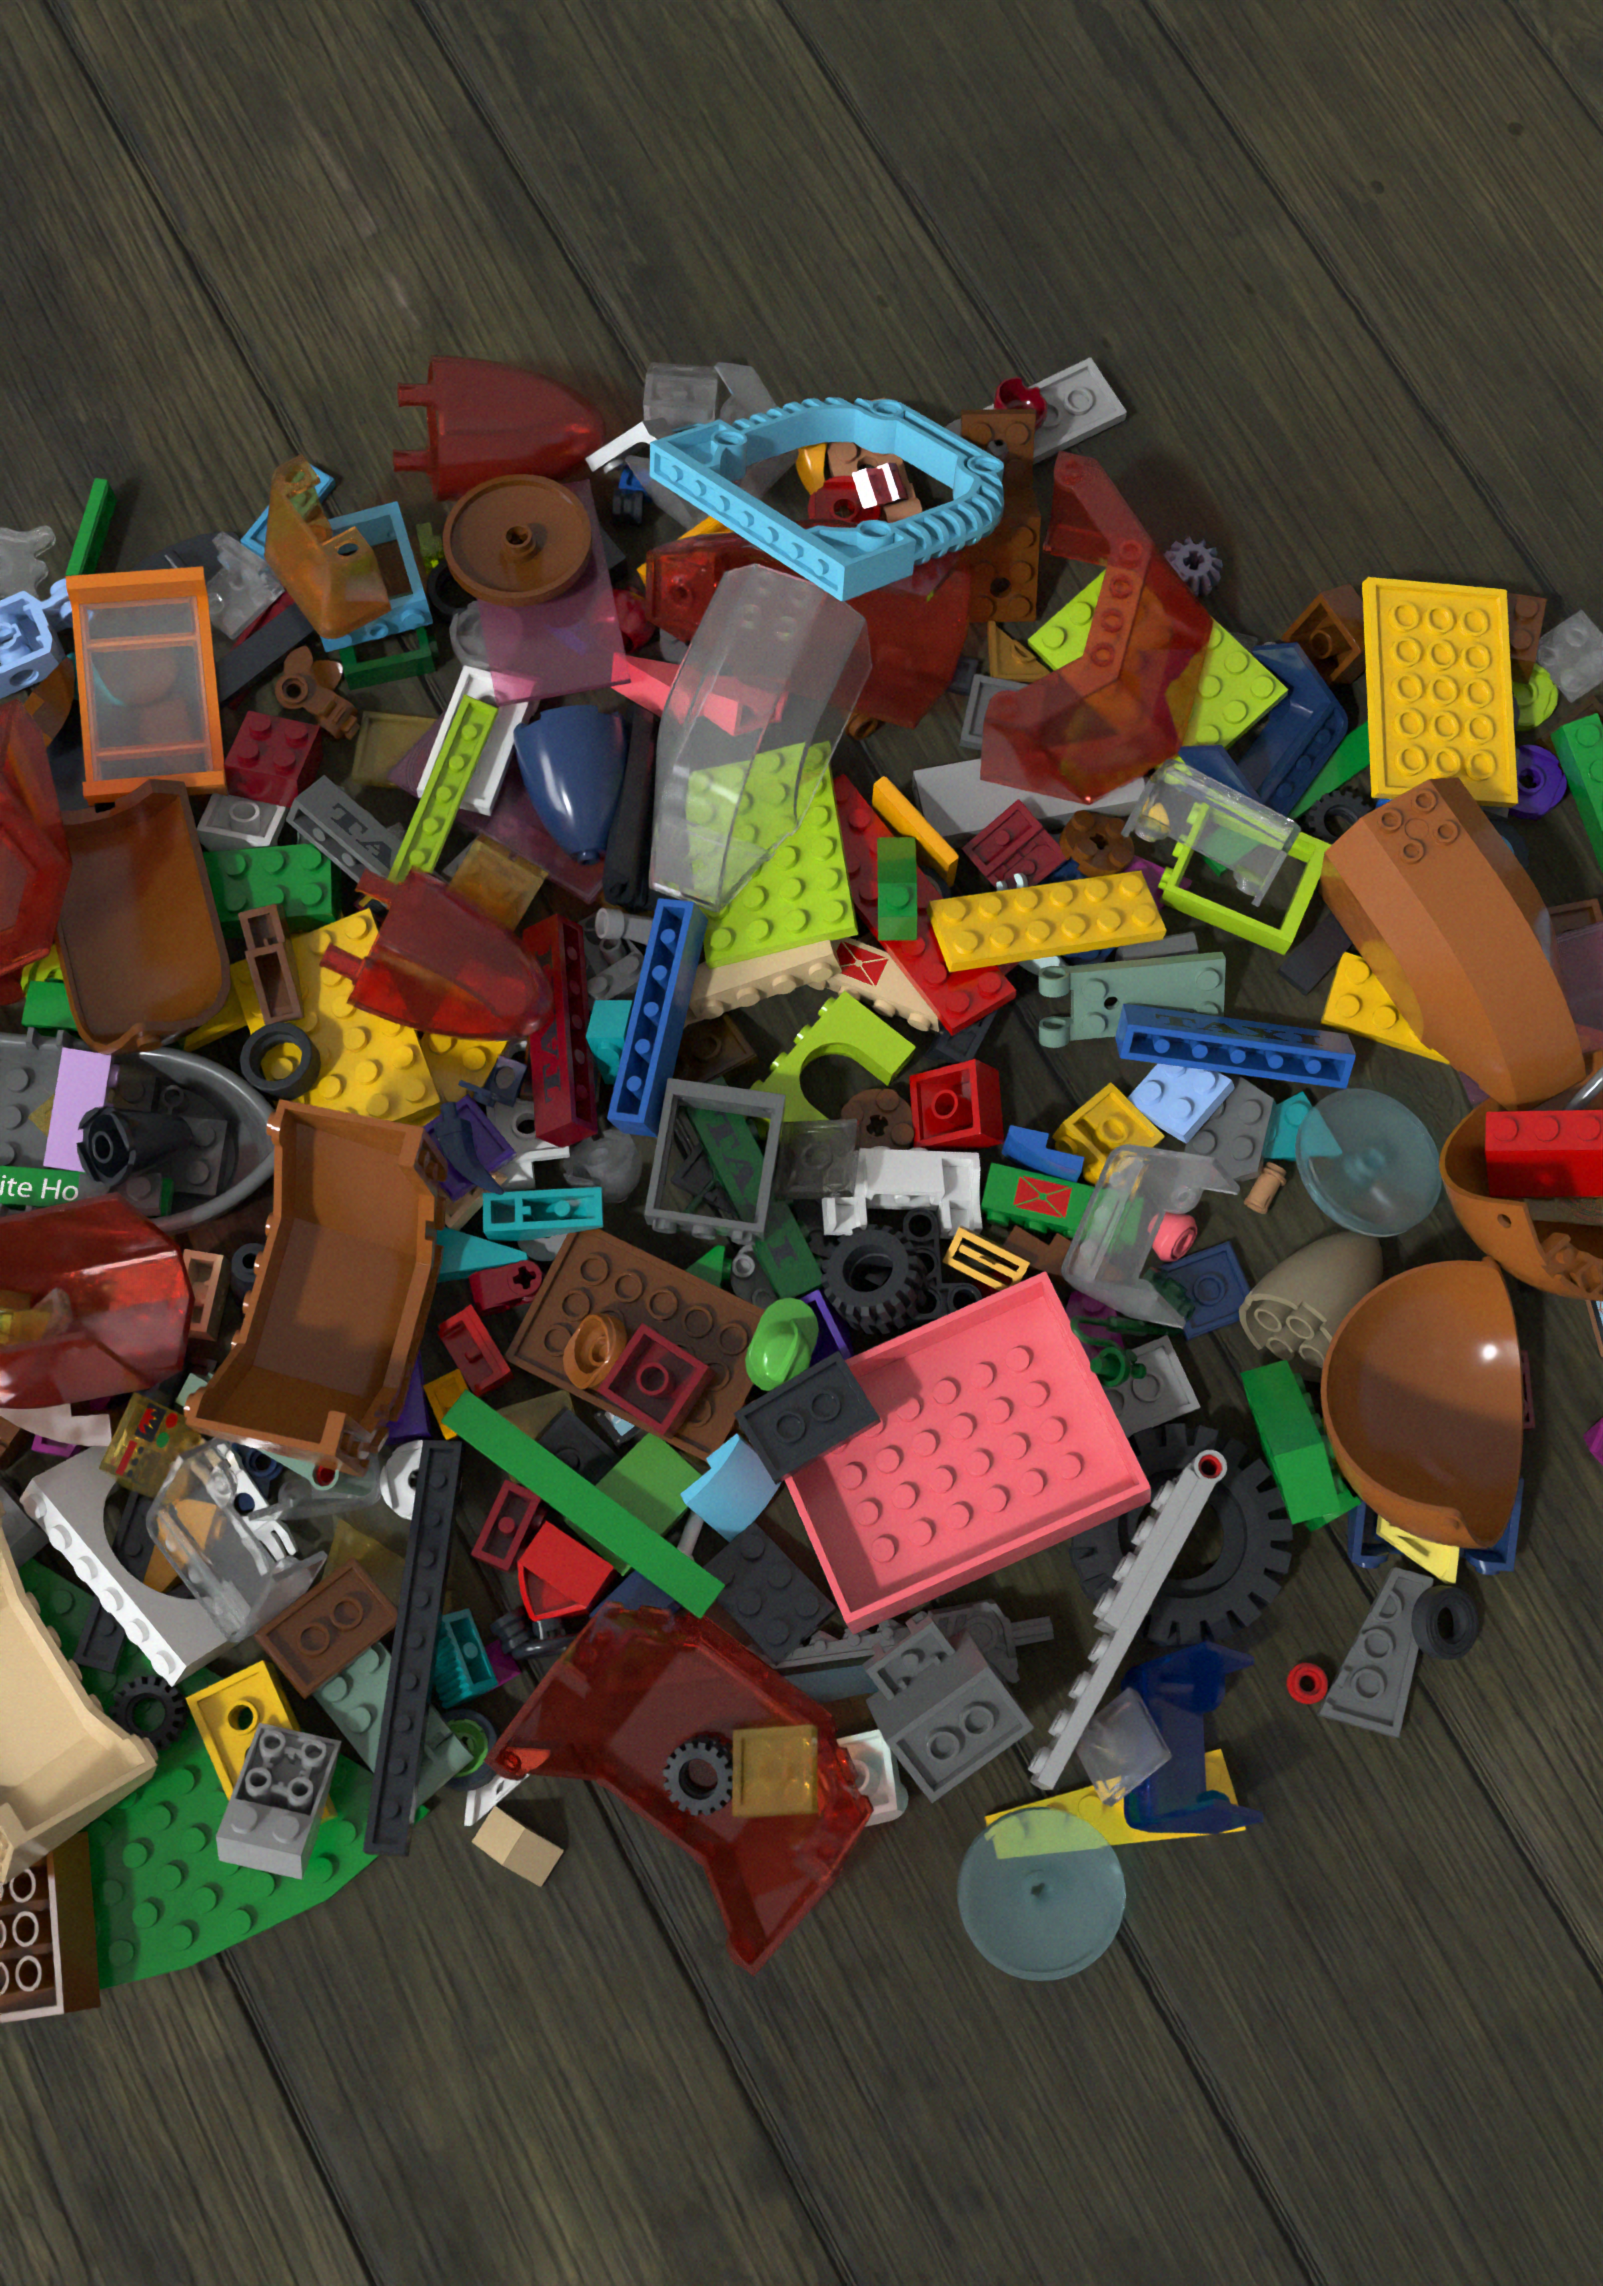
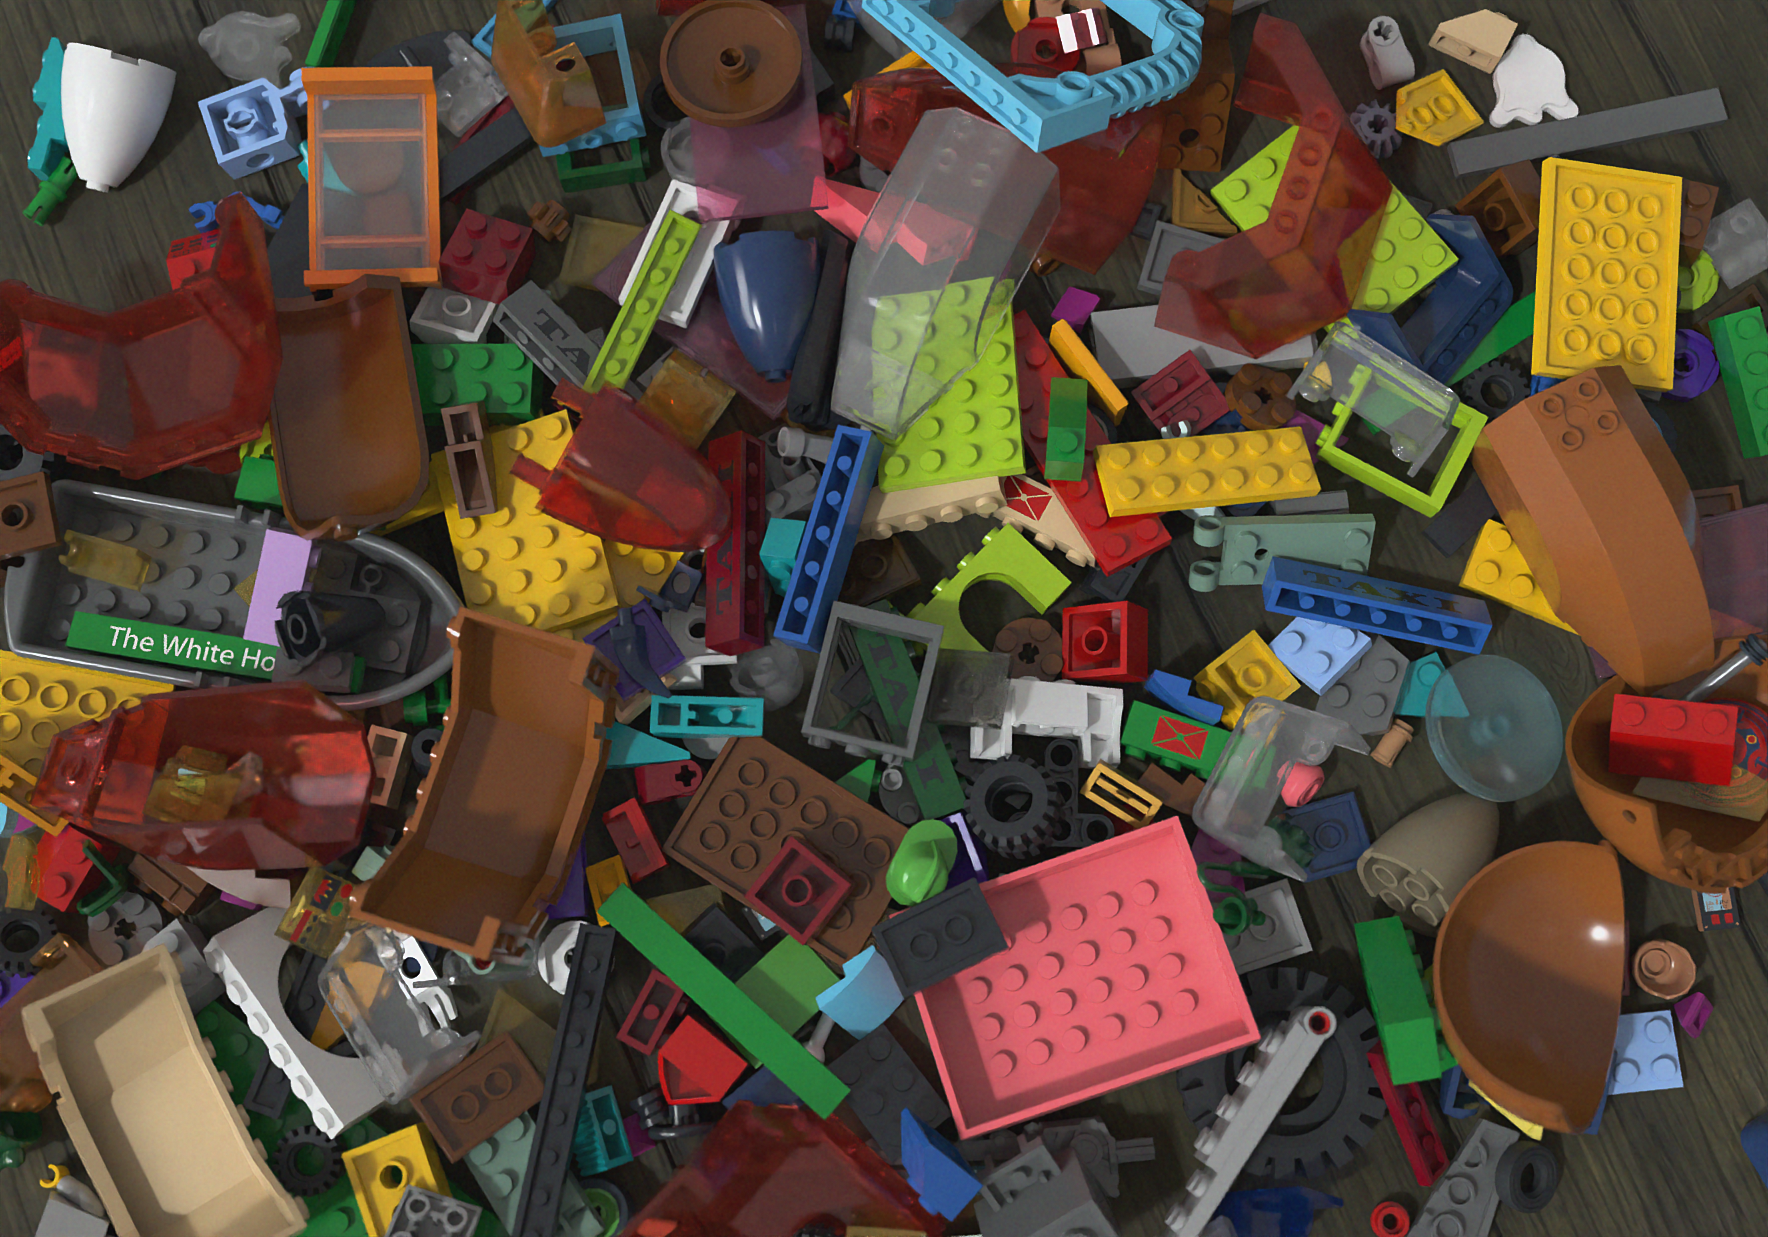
camera: 10 degrees right, 5 degrees up
reddish brown slope [12,657,75,762] -> none
black tyre [240,1022,321,1101] -> none
reddish brown plate [275,645,343,716] -> none
clear neon green plate [416,522,445,575] -> none
dark orange hat [563,1313,629,1390] -> none
none -> green piece [403,672,451,727]
none -> blue slope [901,1107,983,1221]
none -> magenta slope [1051,286,1101,334]
none -> light grey piece [1360,16,1415,90]
none -> dark red tile [1366,1039,1450,1187]
none -> yellow tile [1396,69,1484,147]
none -> tan slope [1428,9,1518,74]
none -> dark grey tile [1447,88,1728,179]
none -> white tile [1489,34,1579,128]
none -> light blue plate [1608,1010,1683,1095]
none -> nougat hair [1631,938,1696,999]

